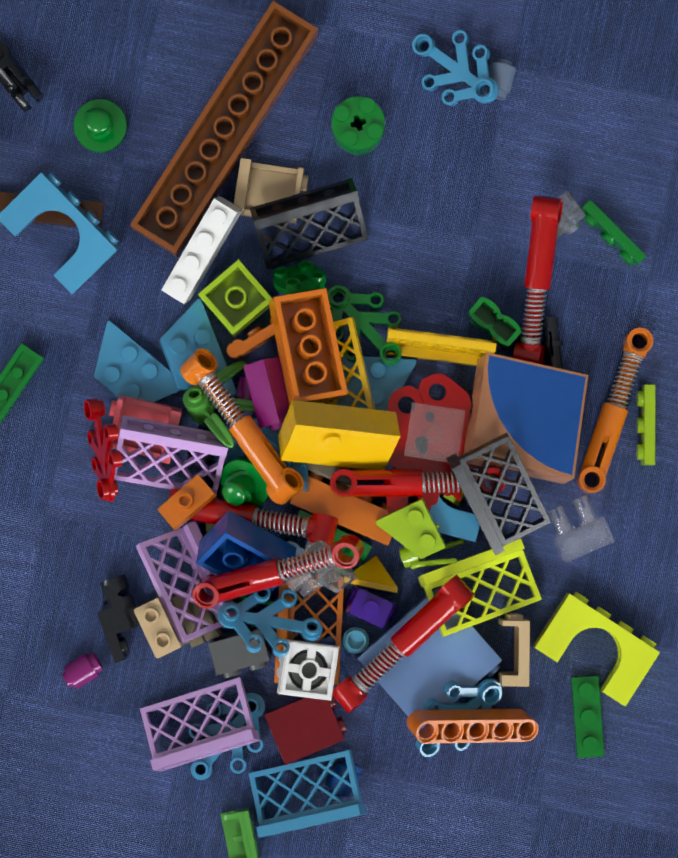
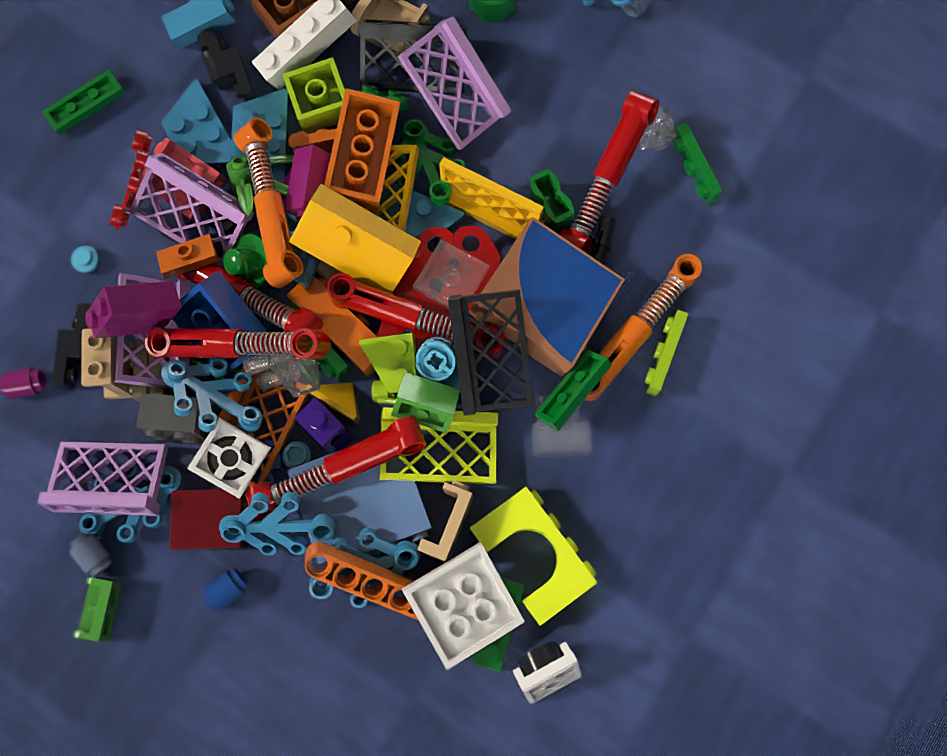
camera: 30 degrees right, 10 degrees down
dark azure fence [249,750,367,838] -> none
none -> sand blue brick [68,533,113,578]
none -> medium azure plate [71,246,99,273]
none -> magenta brick [85,281,182,339]
none -> black plate [197,30,256,102]
none -> dark azure plant [219,492,335,556]
none -> bright green panel [391,373,460,433]
none -> lavender fence [397,16,512,150]
none -> white plate [401,542,525,670]
none -> medium azure wheel [416,337,457,381]
none -> white piece [513,641,582,704]
none -> green plate [534,349,612,431]

